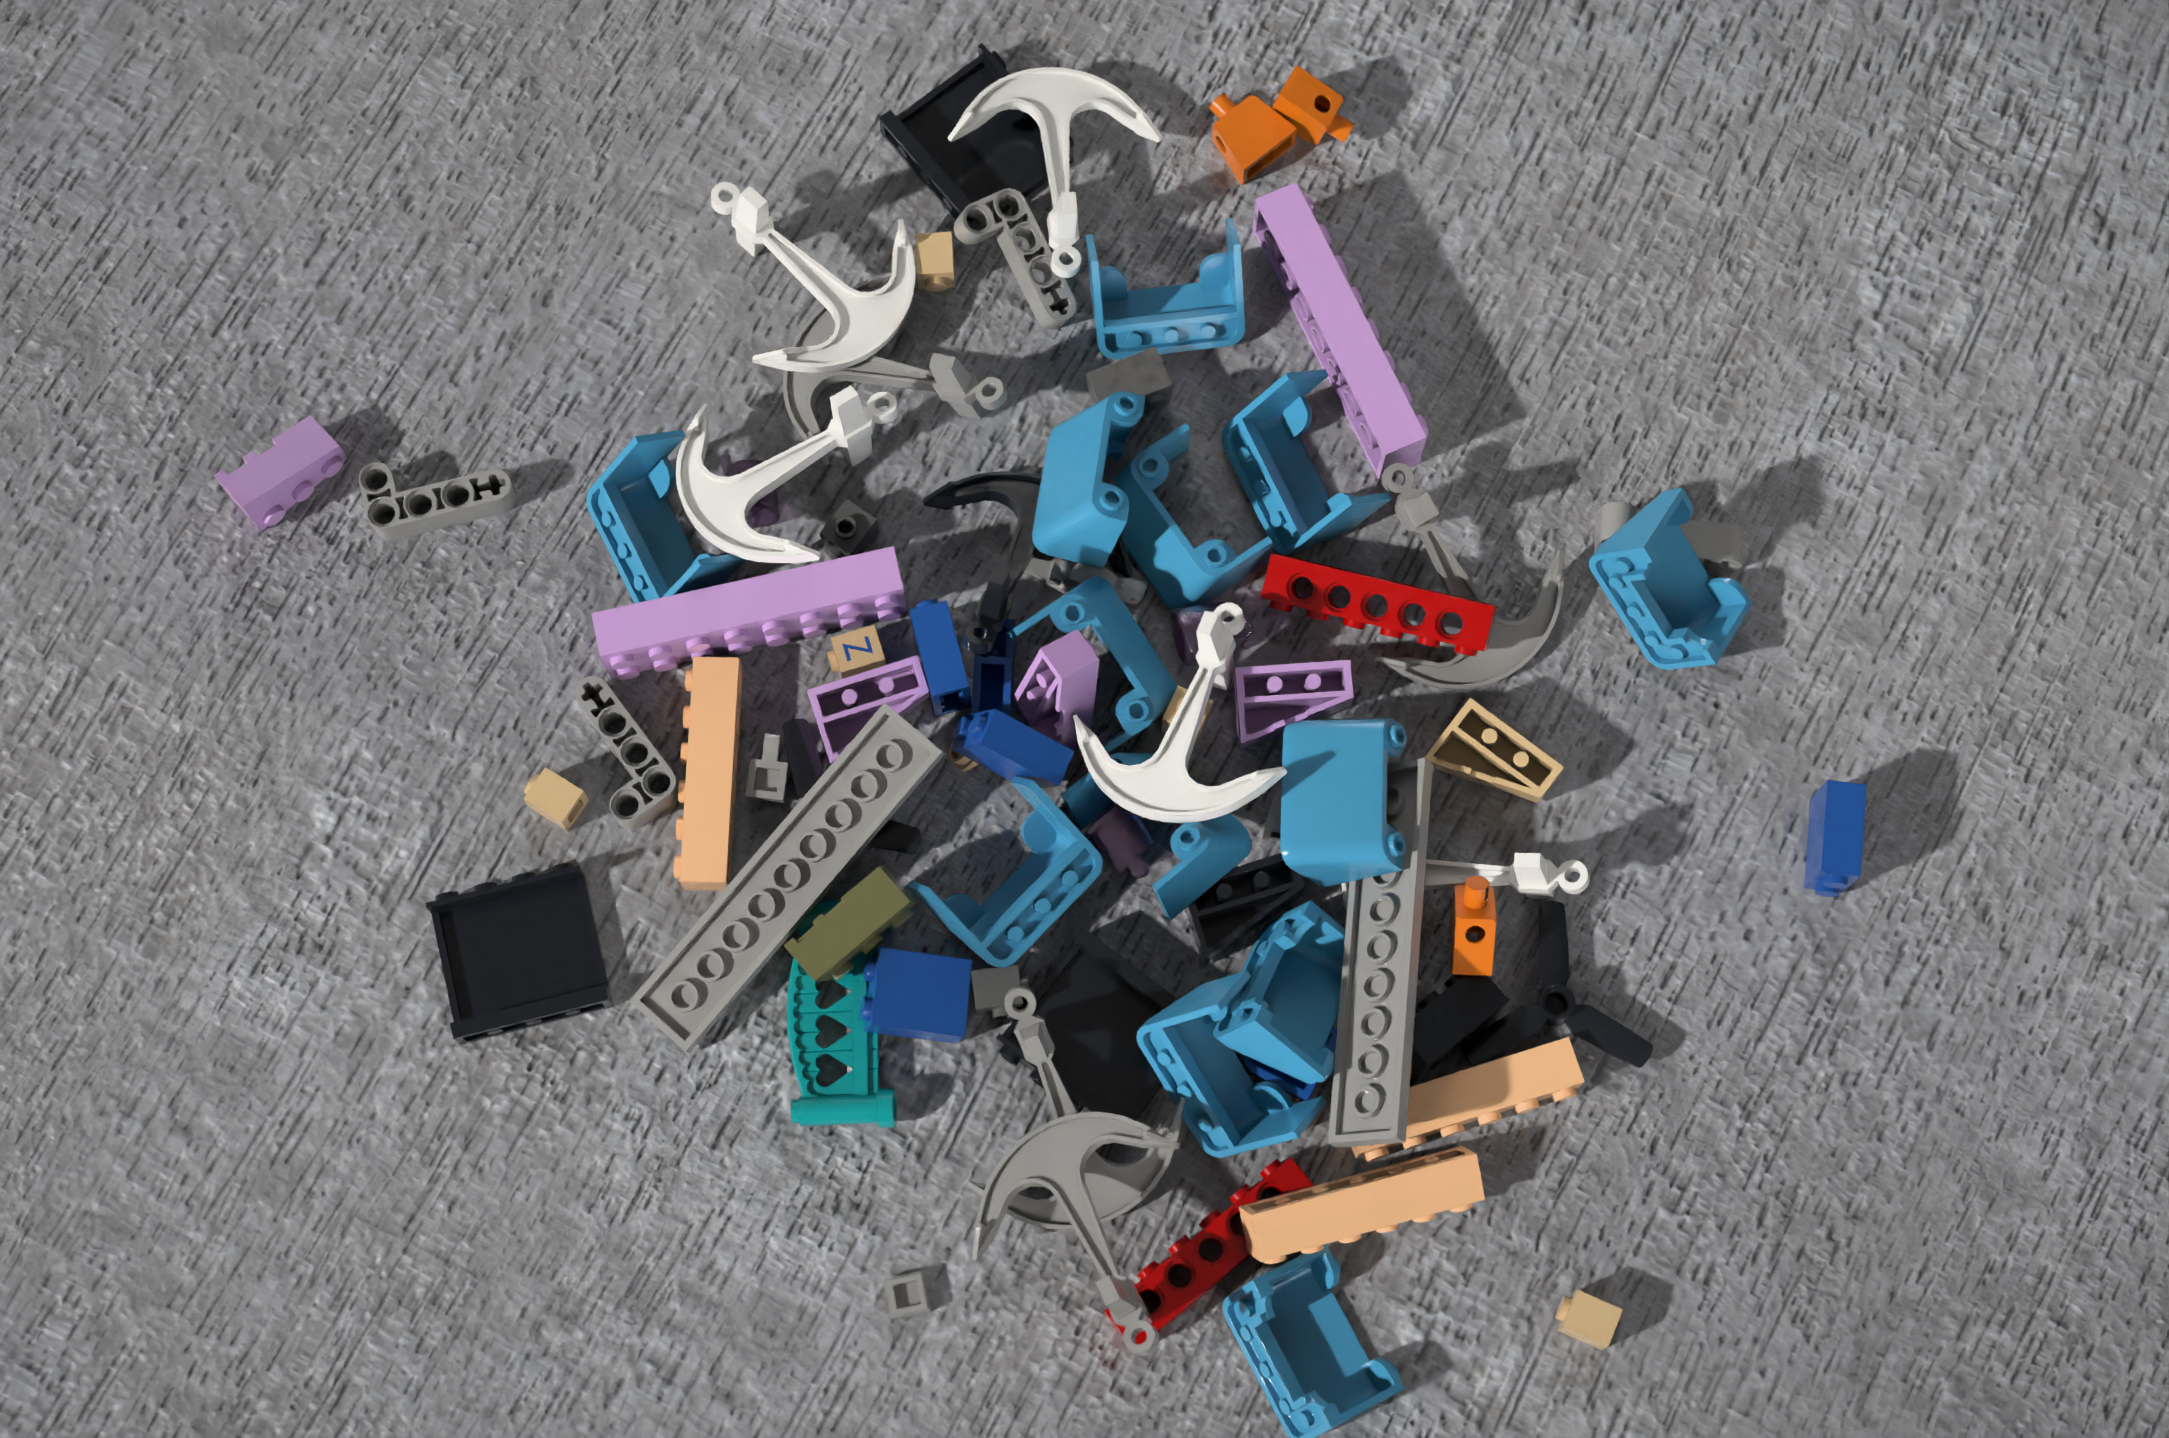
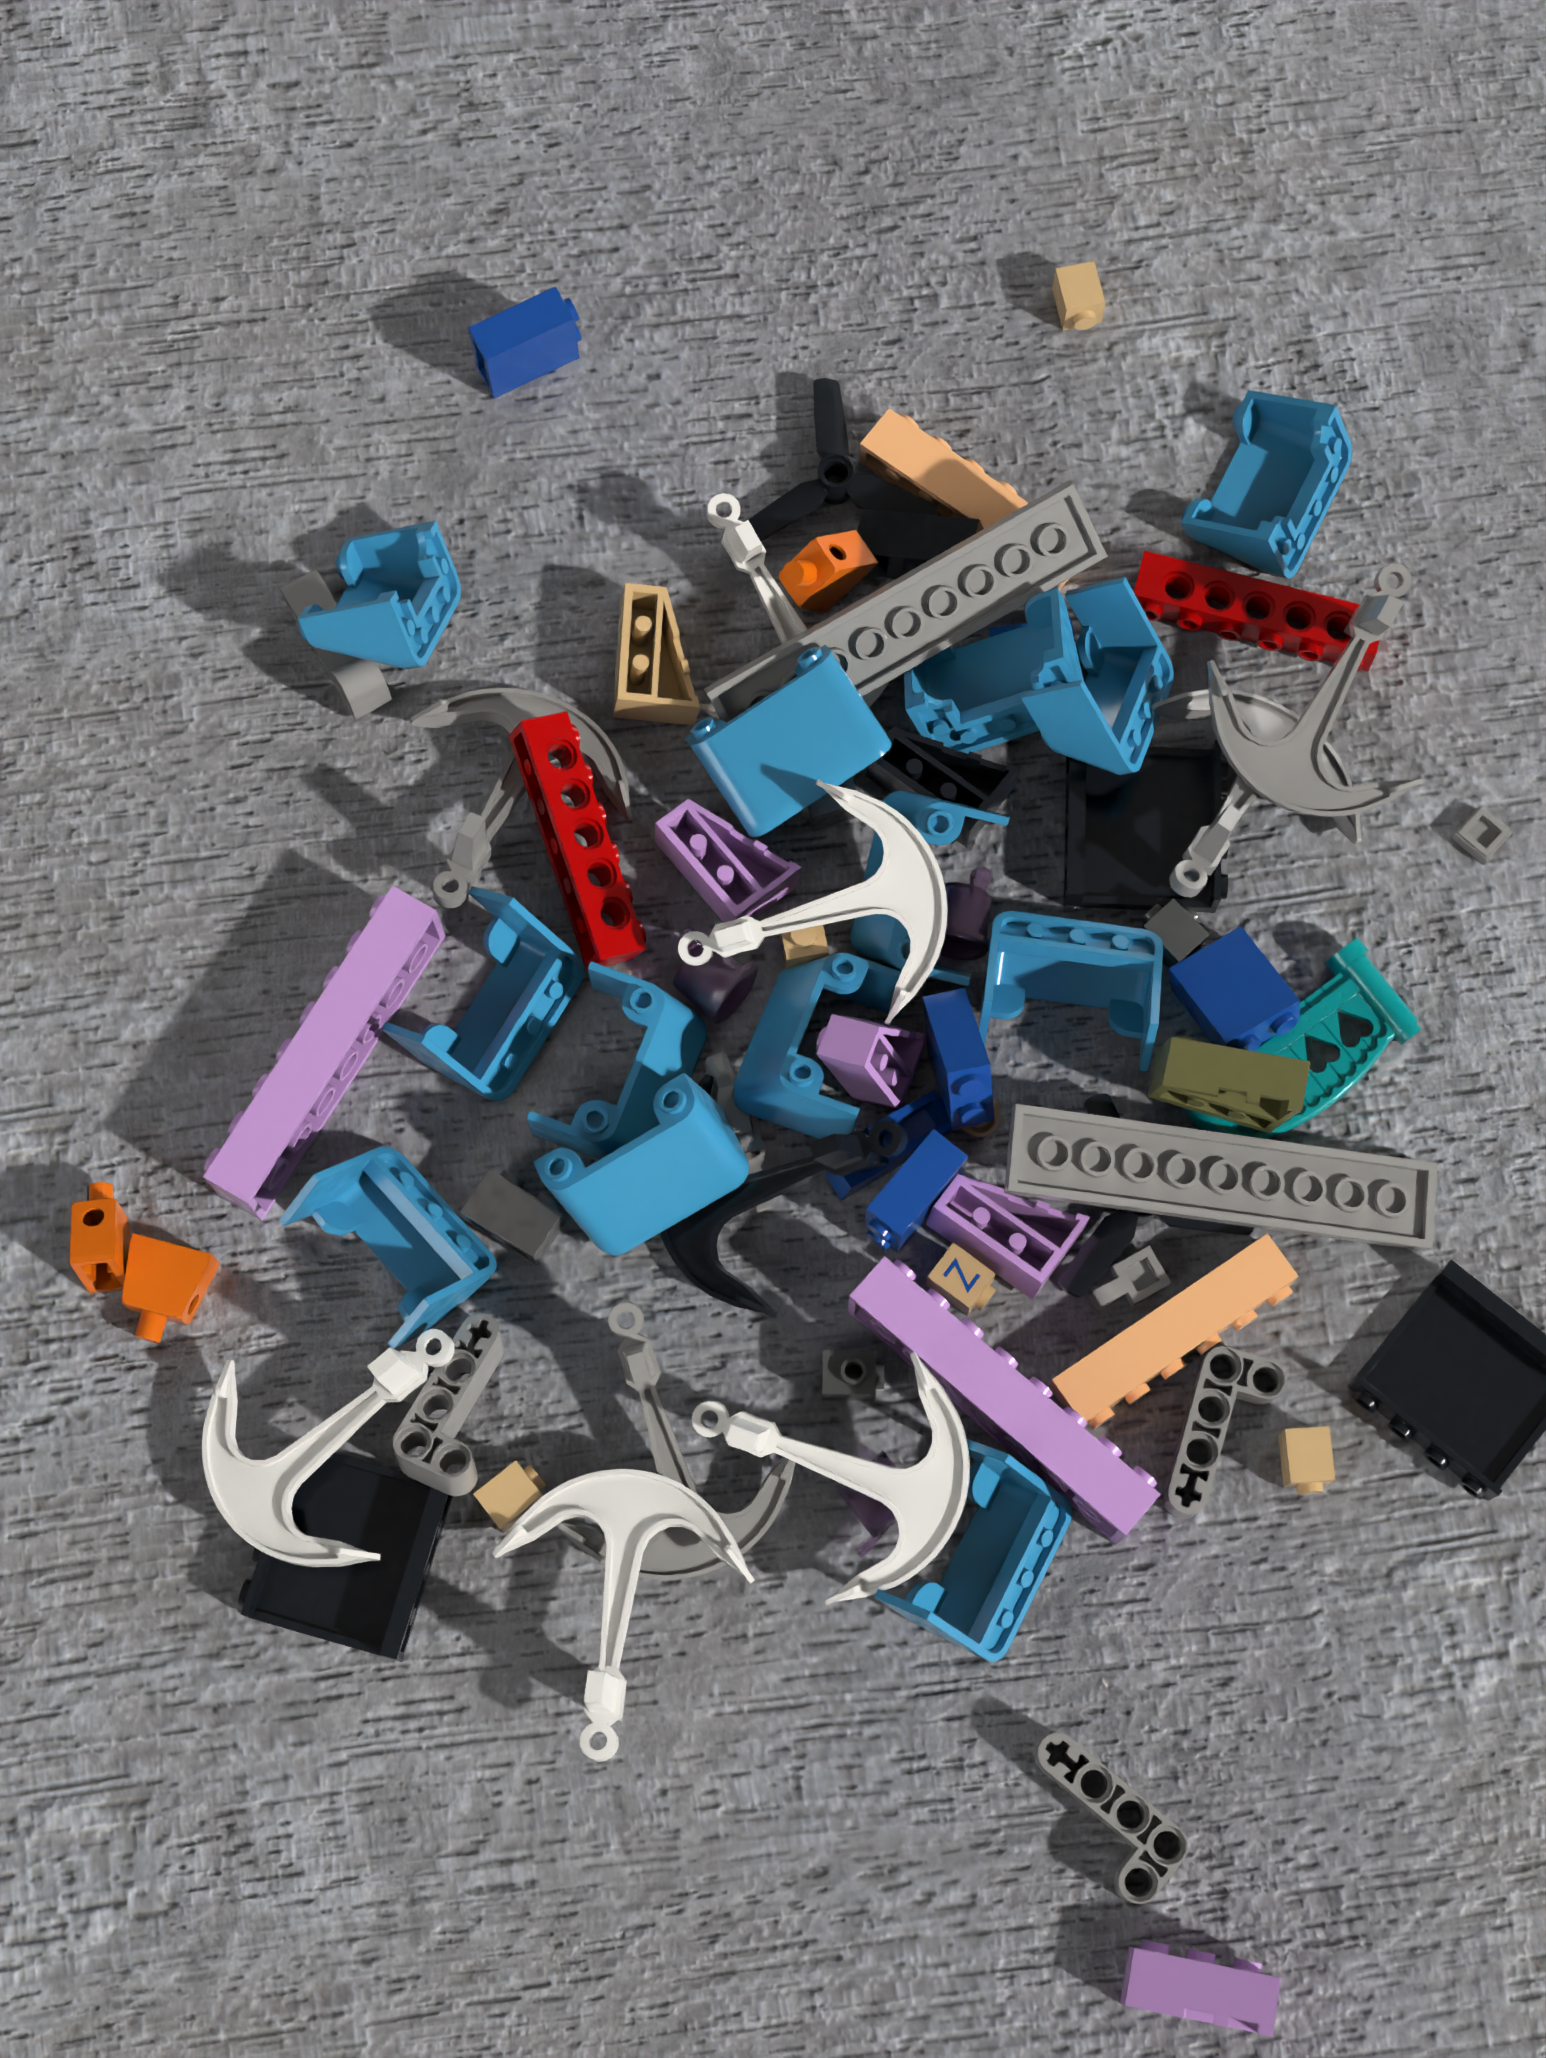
camera: 125 degrees left, 0 degrees up
light nougat brick [1239,1146,1485,1264] -> none

